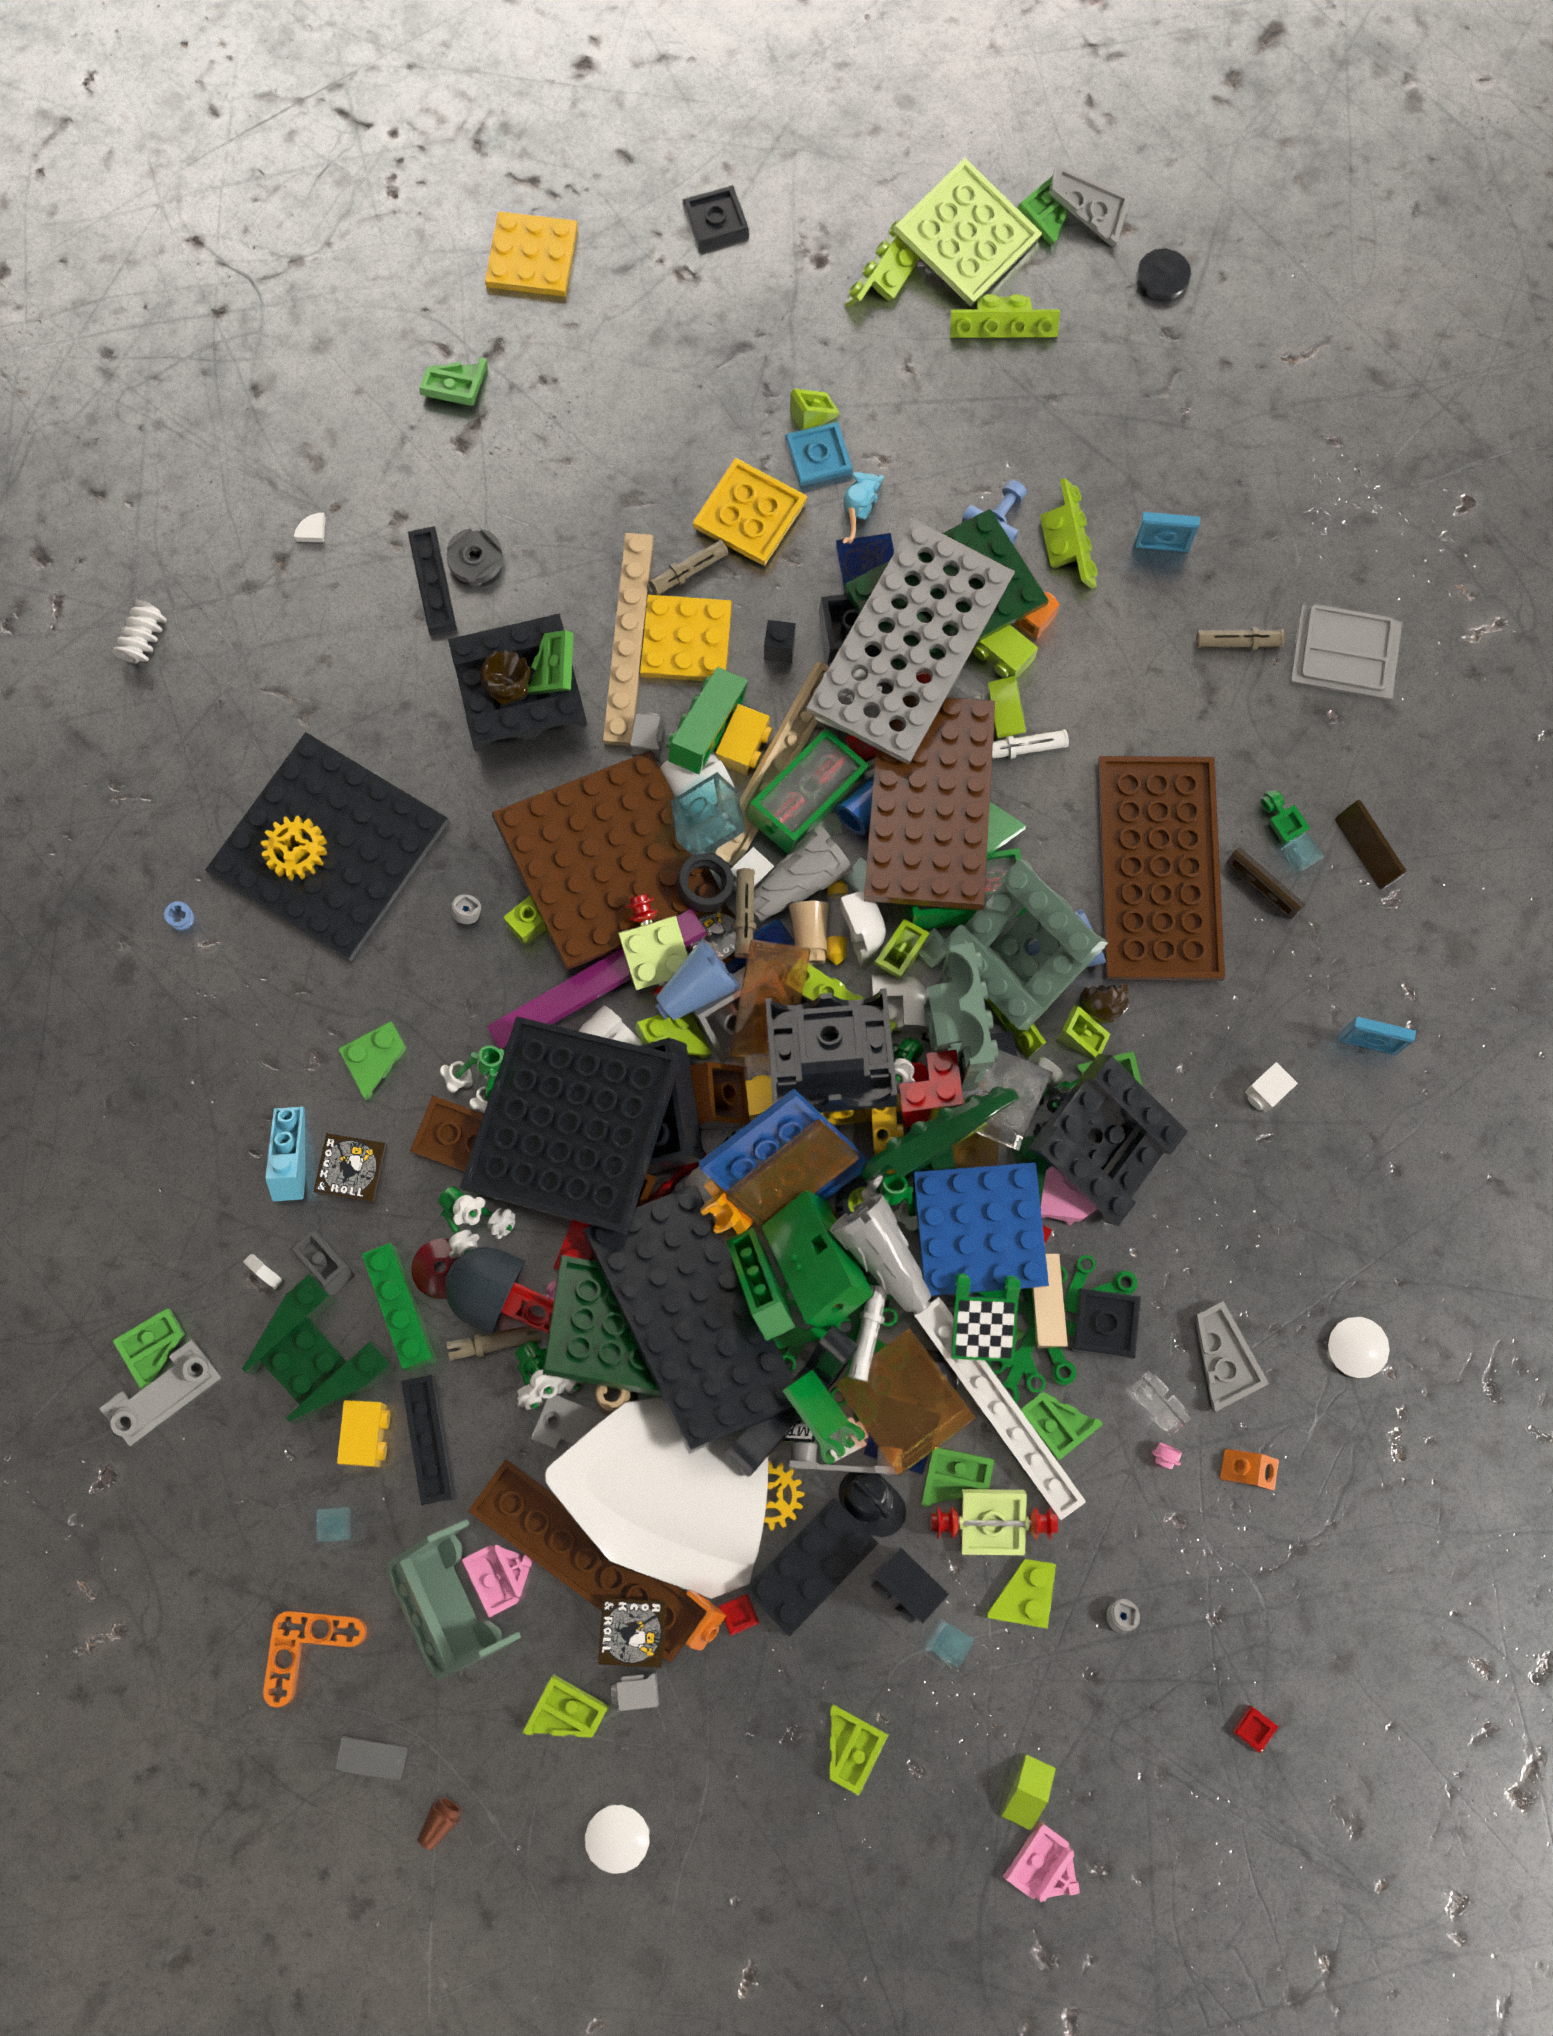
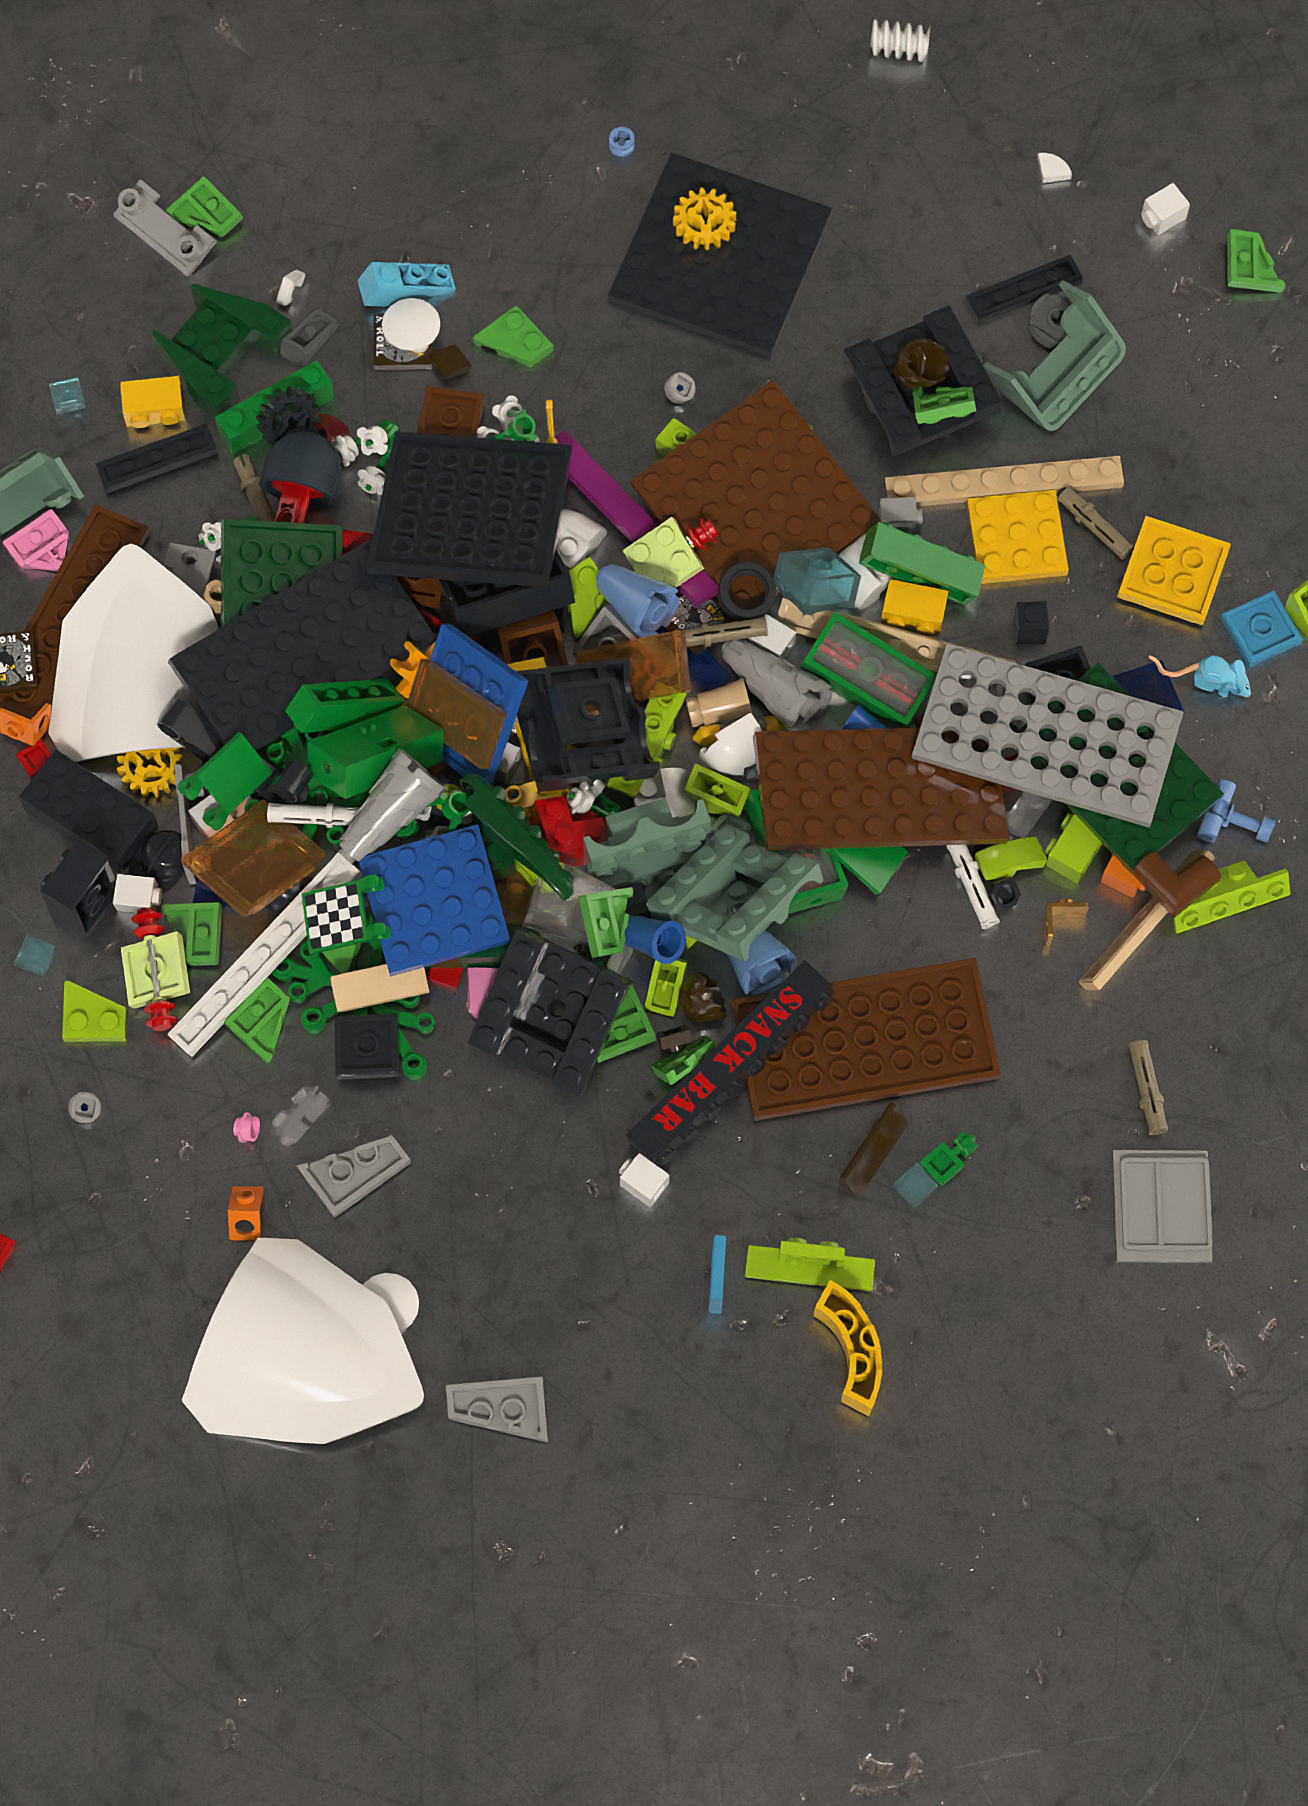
camera: 80 degrees right, 5 degrees down
dark azure tile [1133,512,1200,552] -> none
dark brown slope [1335,800,1407,889] -> none
none -> white brick [113,874,162,913]
none -> white windscreen [182,1238,424,1444]
none -> black gear [256,386,321,446]
none -> white dish [382,298,440,353]
none -> dark brown tile [430,344,472,379]
none -> light grey wing [446,1377,548,1443]
none -> yellow hinge [546,399,558,444]
none -> bright green wing [579,887,633,958]
none -> blue plant [625,915,686,964]
none -> black brick [626,960,834,1166]
none -> bright green wing [651,1035,716,1085]
none -> dark brown plate [656,1025,693,1052]
none -> lime bracket [745,1238,875,1292]
none -> yellow brick [814,1280,882,1416]
none -> sand green windscreen [983,280,1126,431]
none -> black tile [988,878,1021,910]
none -> pearl gold bracket [1044,899,1089,945]
none -> tan tile [1078,850,1215,990]
none -> reddish brown brick [1133,851,1221,918]
none -> white brick [1141,183,1190,235]

